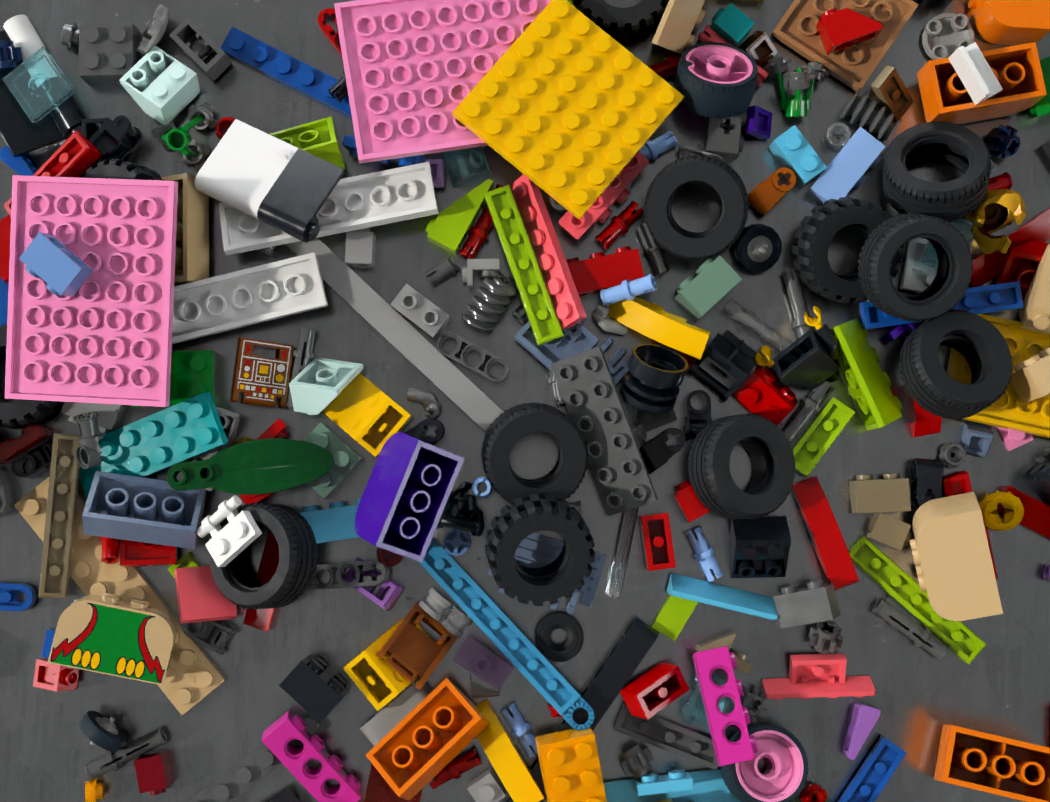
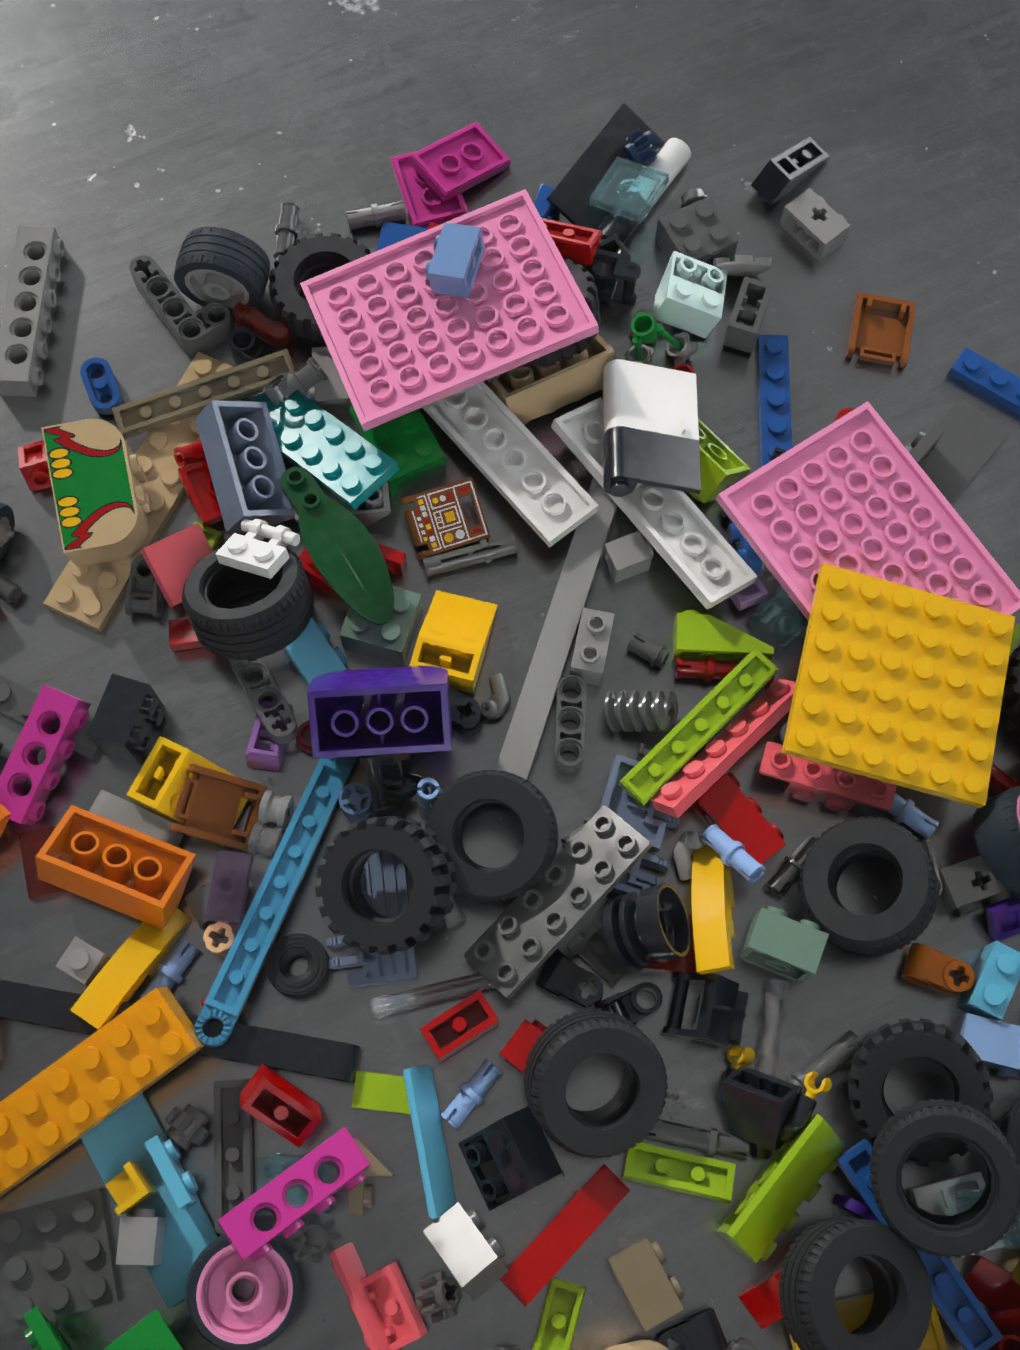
camera: 65 degrees right, 15 degrees down
light aqua slope [289,357,364,415] -> none
red pin [429,748,482,790] -> none
light grey bracket [462,259,500,289] -> none
red pin [595,201,644,250] -> none
red bracket [732,366,798,425] -> none
black wheel [734,224,782,272] -> none
dark tan brick [865,512,911,550] -> none
none -> light nougat bush [203,922,237,958]

